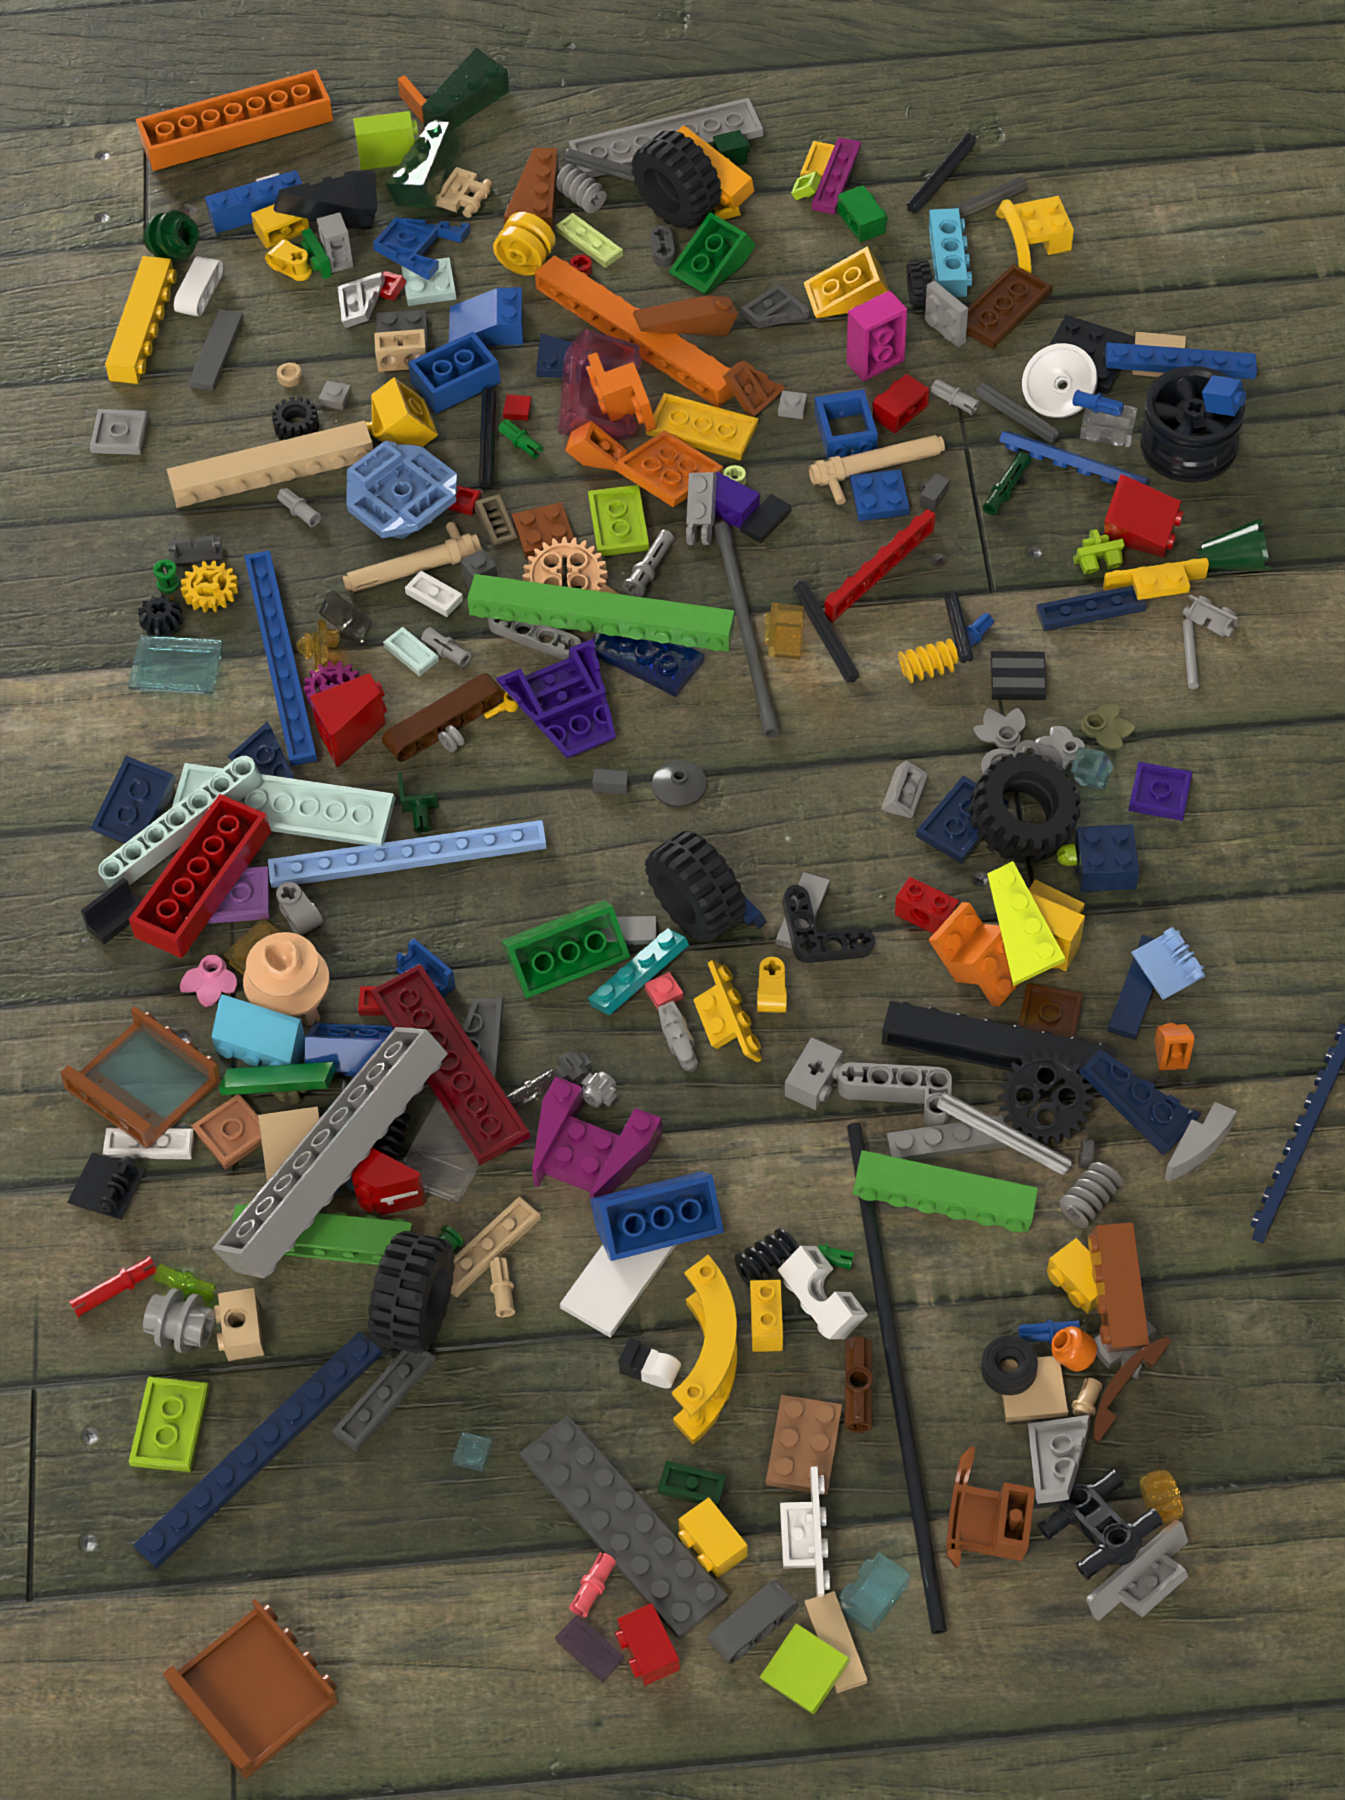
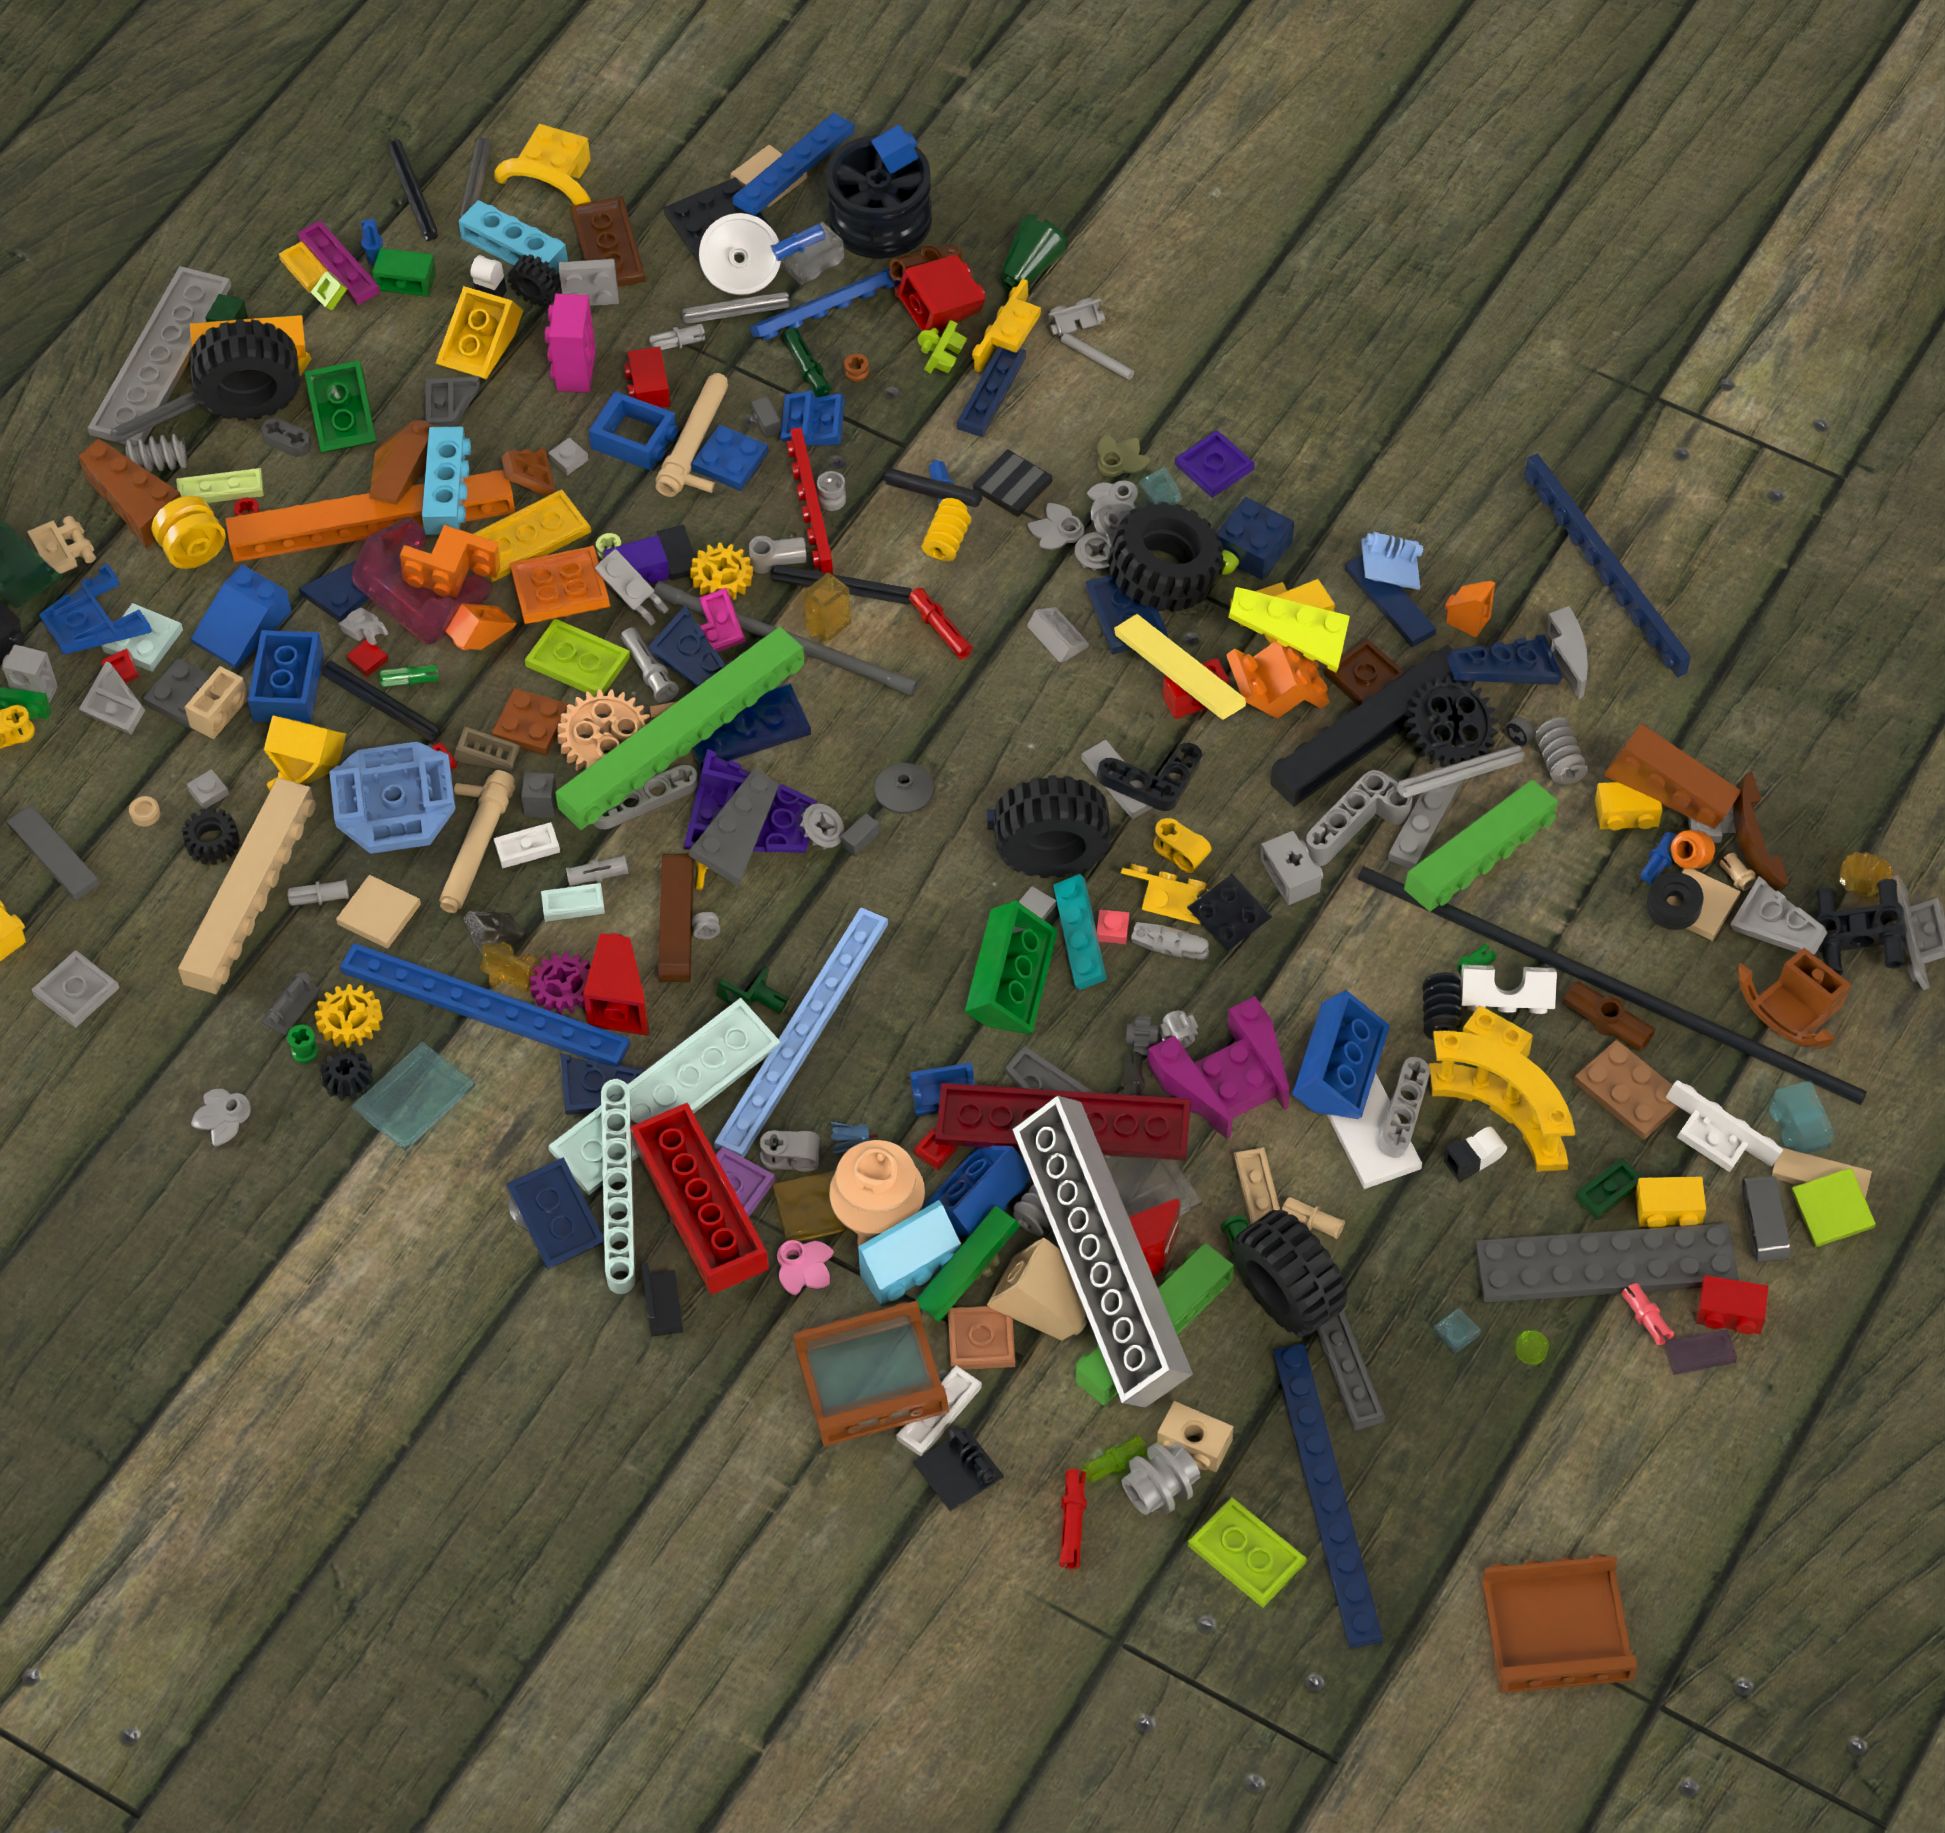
camera: 55 degrees left, 0 degrees up
none -> light grey plate [191,1089,251,1147]
none -> tan tile [336,875,421,949]
none -> light grey plate [339,607,388,645]
none -> blue axle [361,218,383,266]
none -> medium azure brick [422,427,471,535]
none -> white leg [471,255,507,298]
none -> dark blue wing [648,605,726,688]
none -> dark grey wing [689,768,779,887]
none -> yellow gear [690,543,753,600]
none -> dark pink tile [699,588,746,652]
none -> light grey piece [749,536,806,574]
none -> blue slope [781,391,845,446]
none -> light grey gear [800,804,844,850]
none -> light grey wheel [817,471,846,511]
none -> flat silver piece [831,1122,878,1154]
none -> dark orange bush [844,354,869,382]
none -> reddish brown piece [889,244,963,282]
none -> red pin [908,587,973,660]
none -> light yellow tile [1114,614,1246,720]
none -> black hinge [1187,873,1272,951]
none -> light grey beam [1379,1057,1430,1158]
none -> clear neon green tile [1515,1330,1549,1364]

